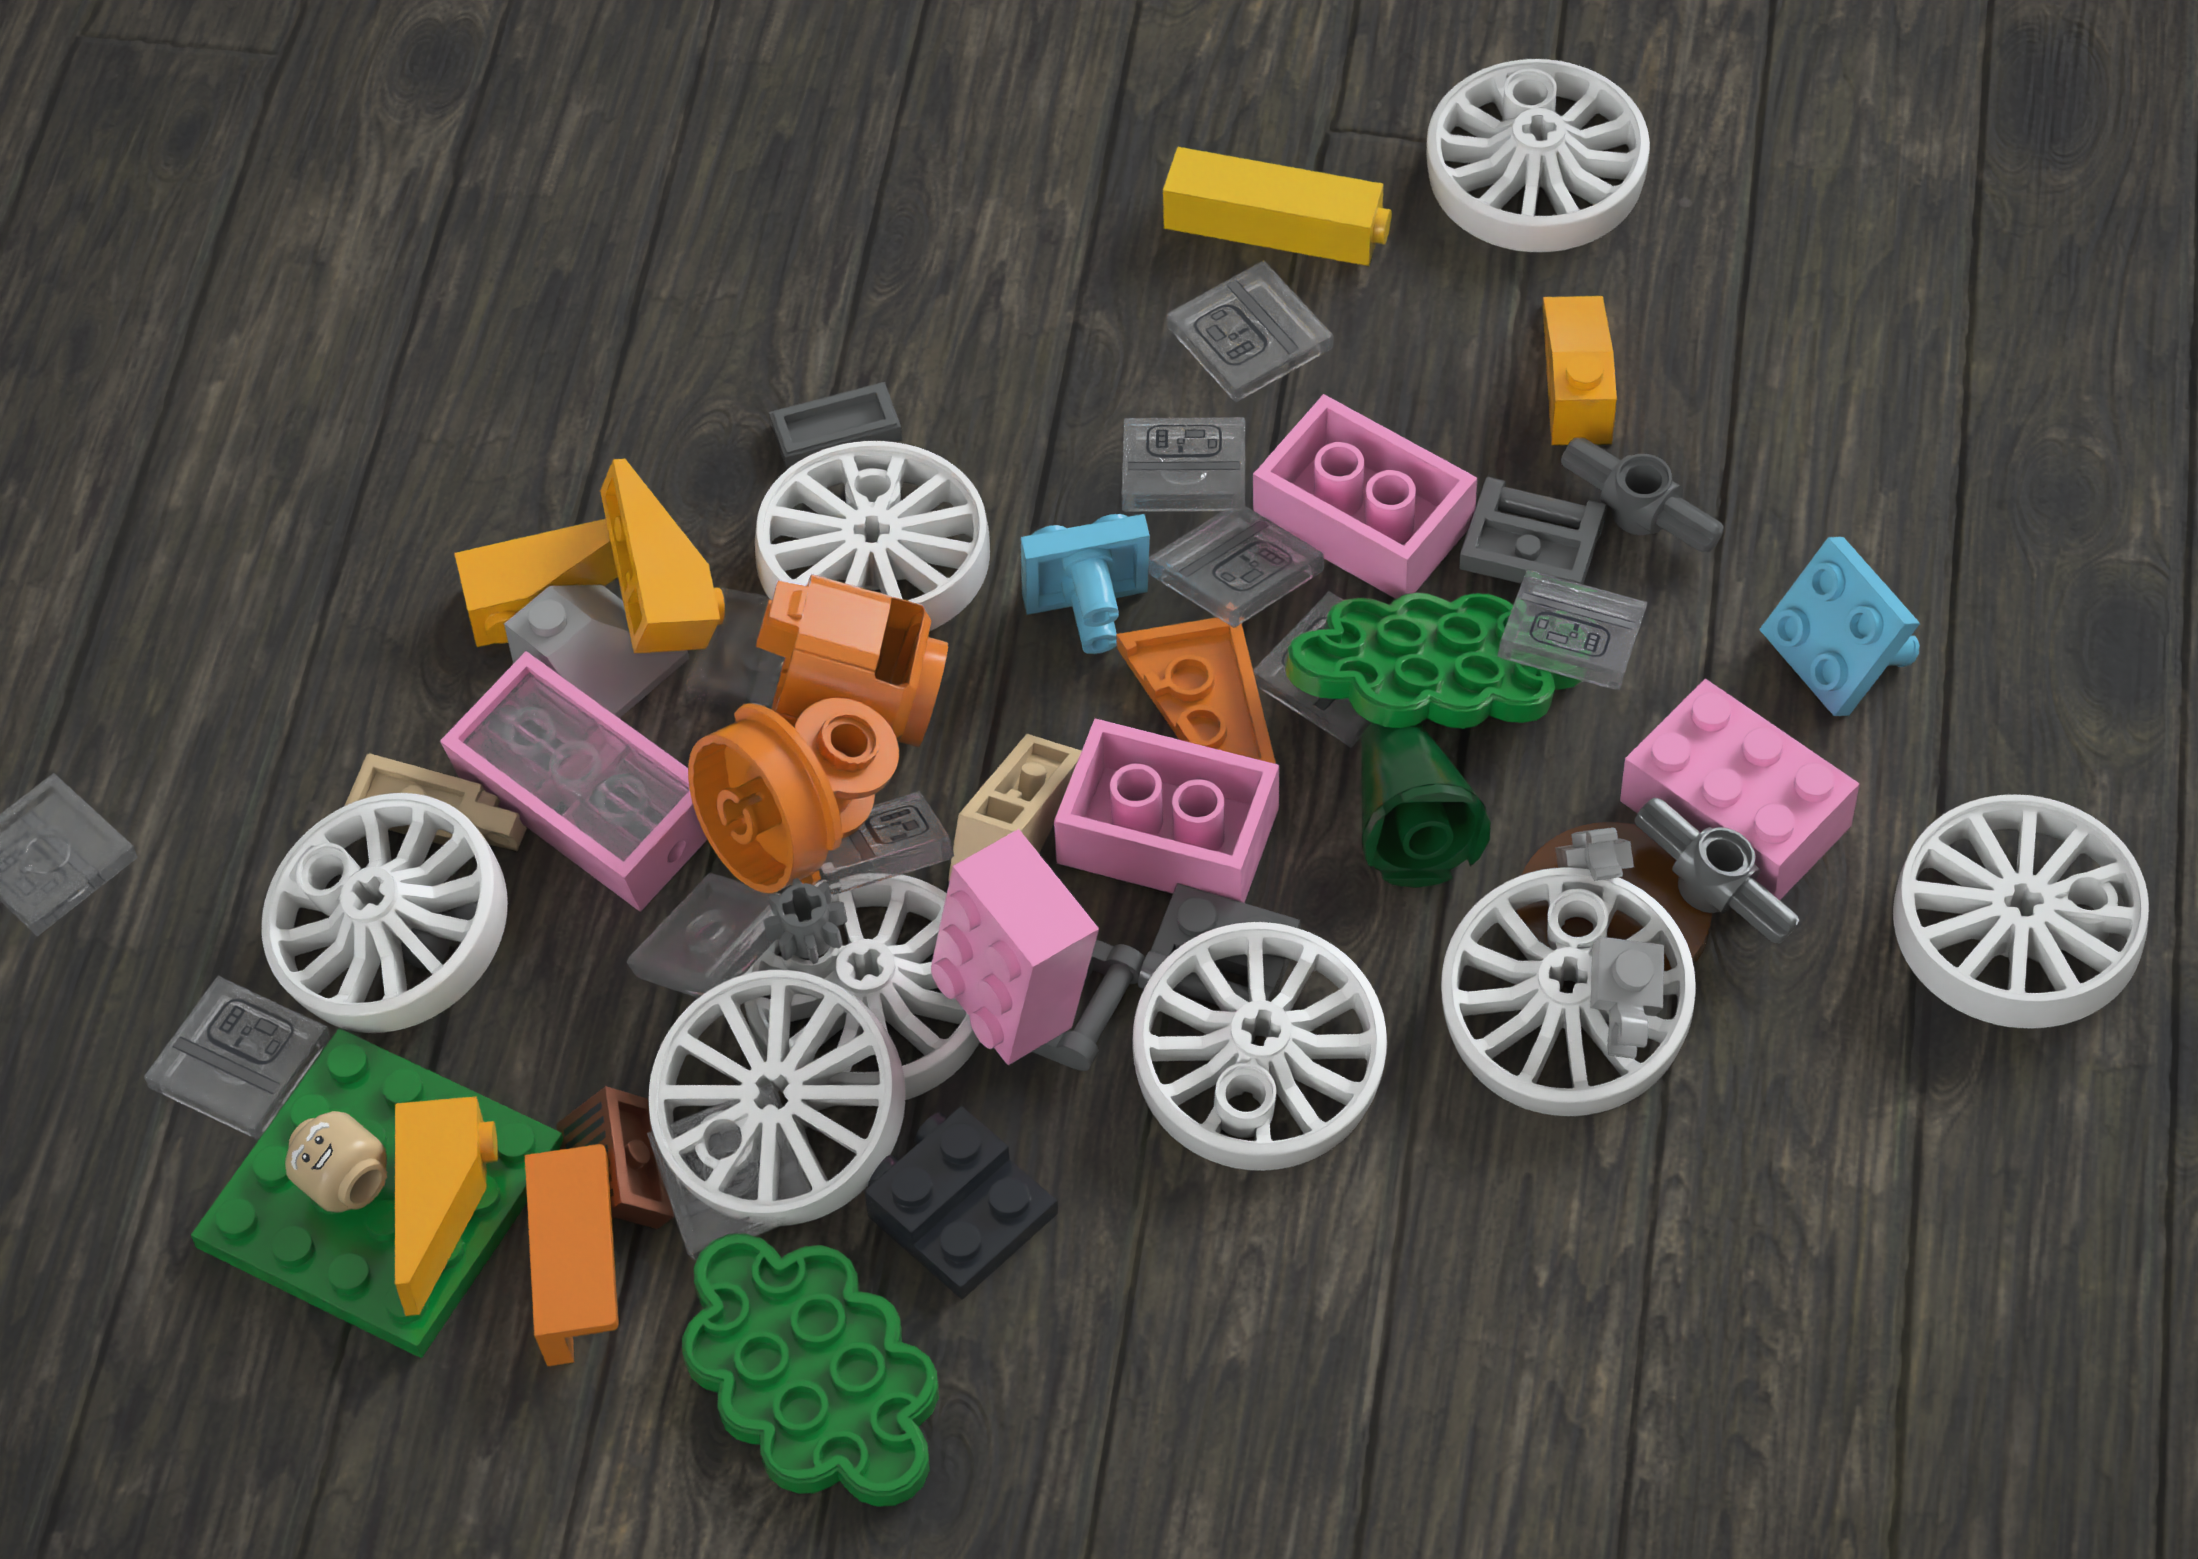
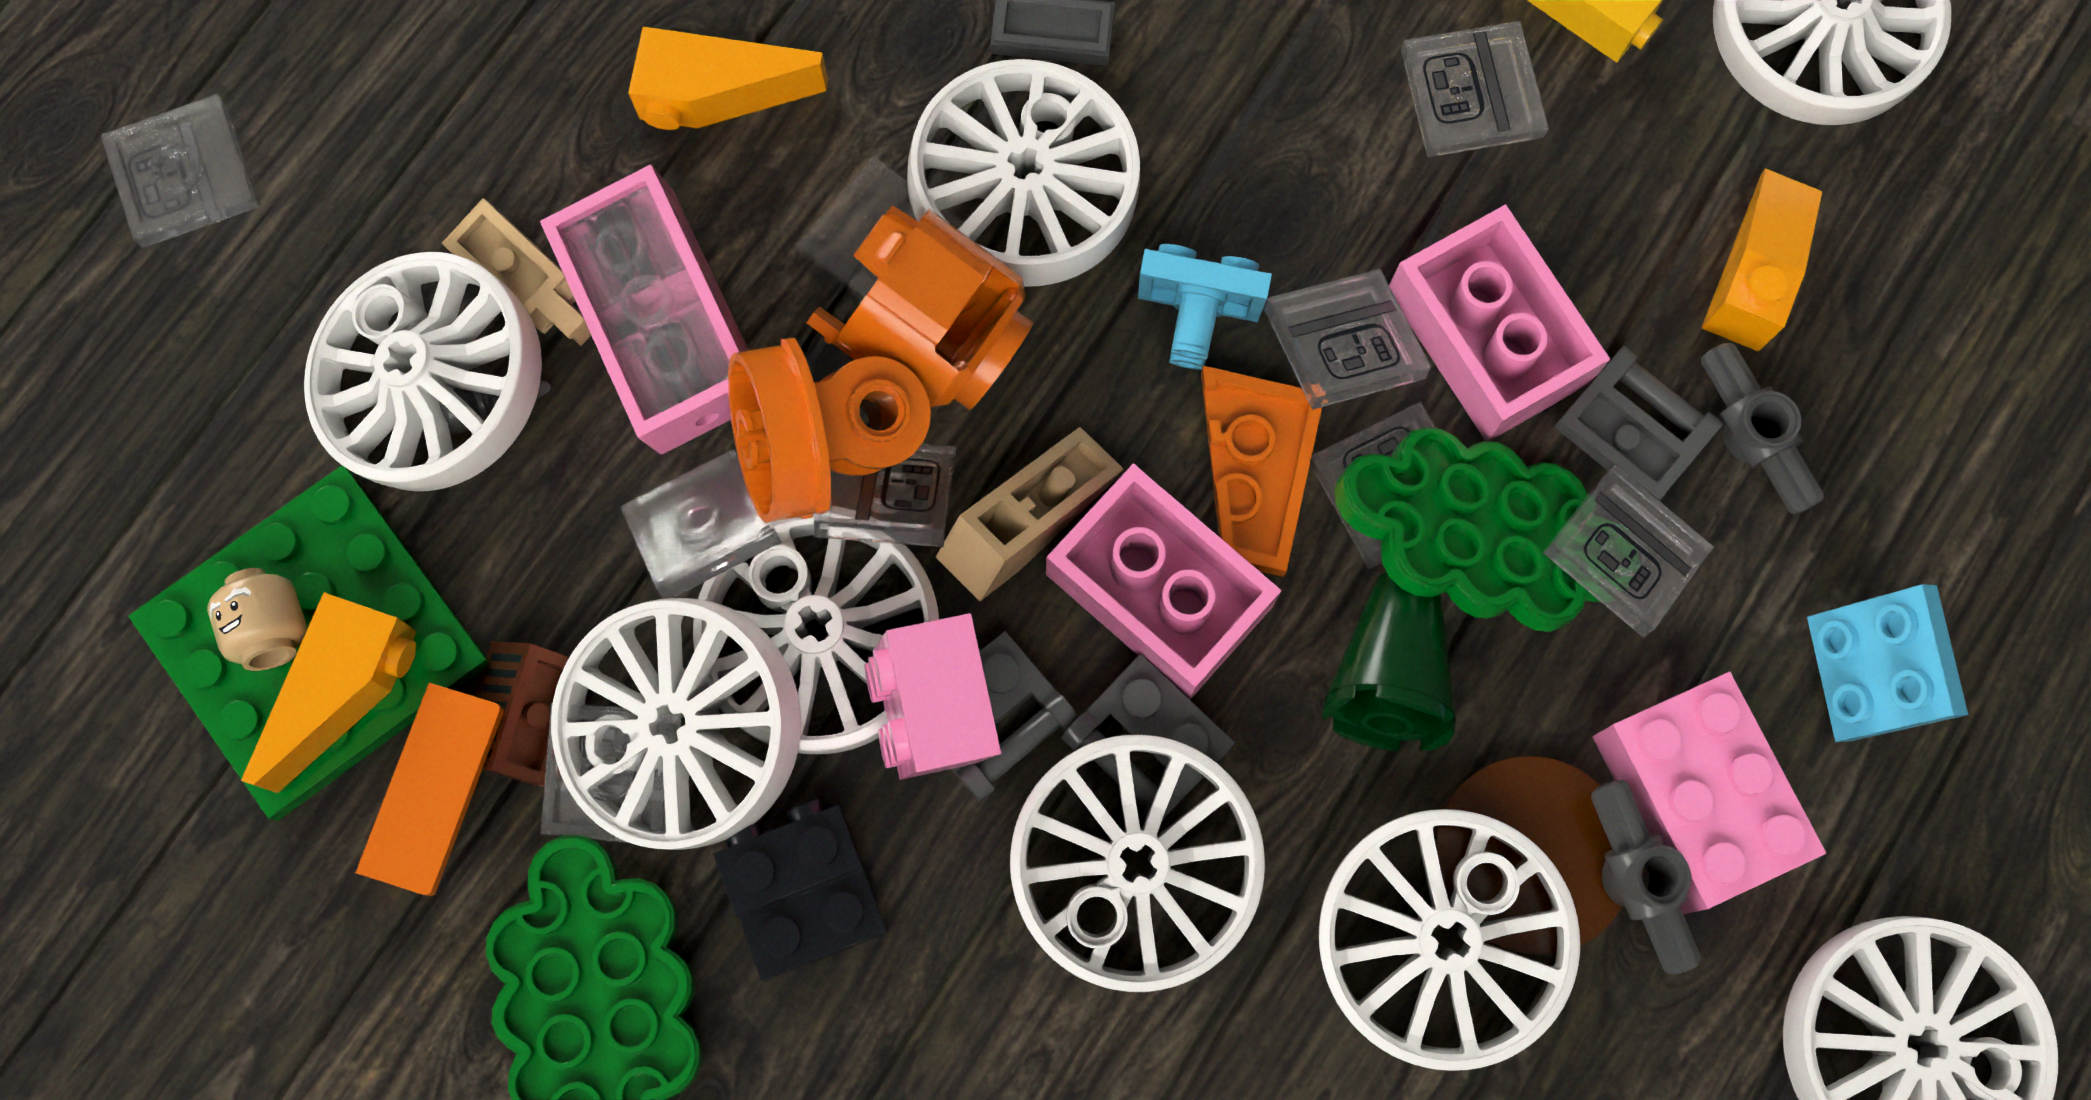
camera: 20 degrees right, 20 degrees up
clear tile [144,976,331,1140] -> none
light grey slope [504,585,689,718] -> none
light orange slope [600,459,725,653] -> none
dark grey gear [763,878,848,964] -> none
clear tile [1122,417,1245,512] -> none
light grey plate [1555,827,1634,881] -> none
light grey plate [1590,937,1664,1059] -> none

